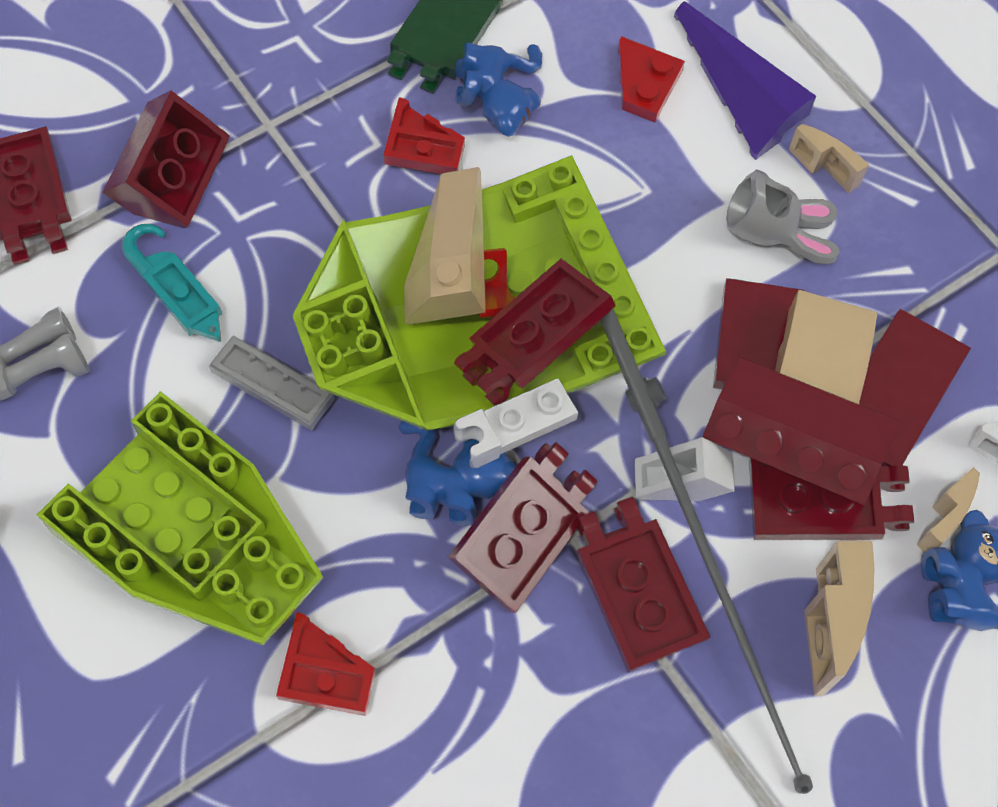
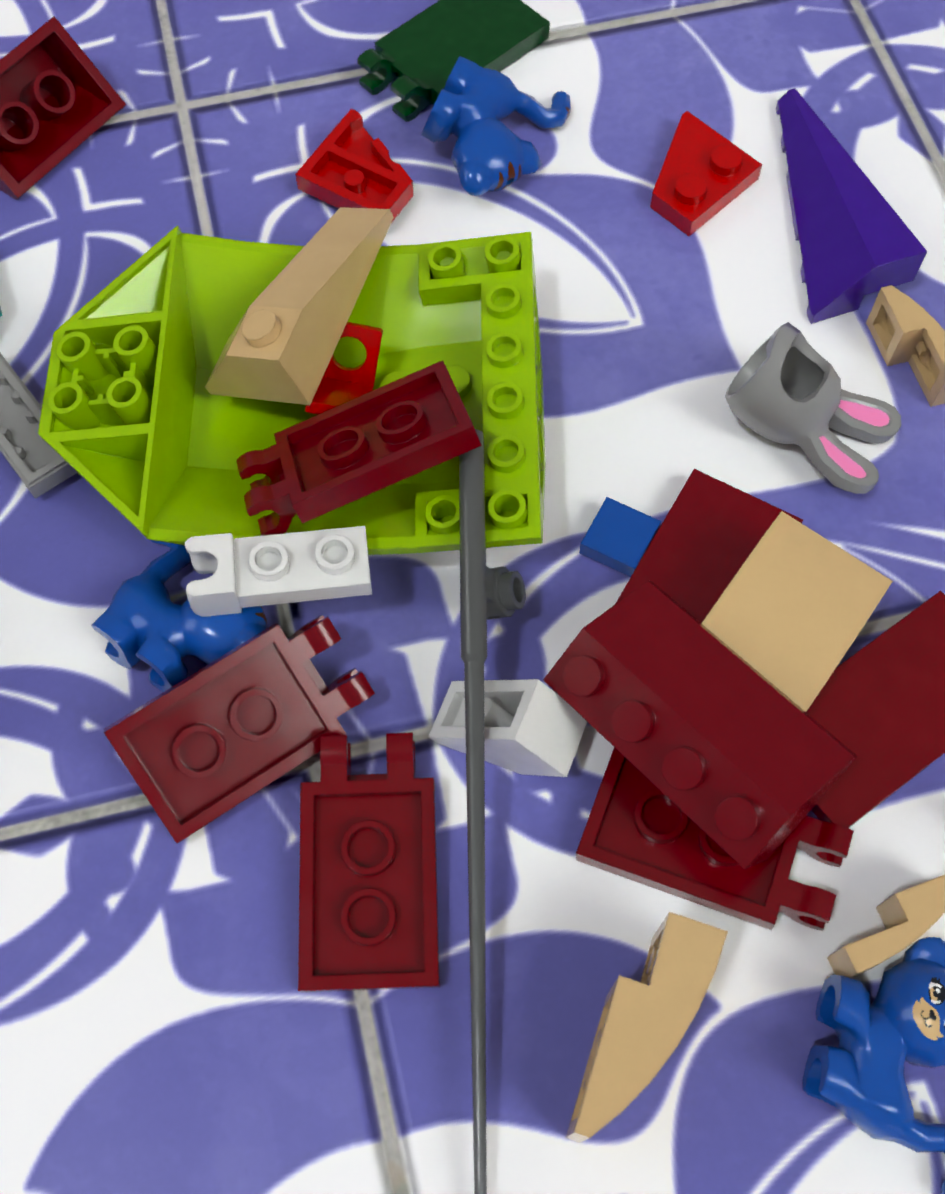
camera: 25 degrees right, 0 degrees up
none -> blue tile [579,497,661,577]

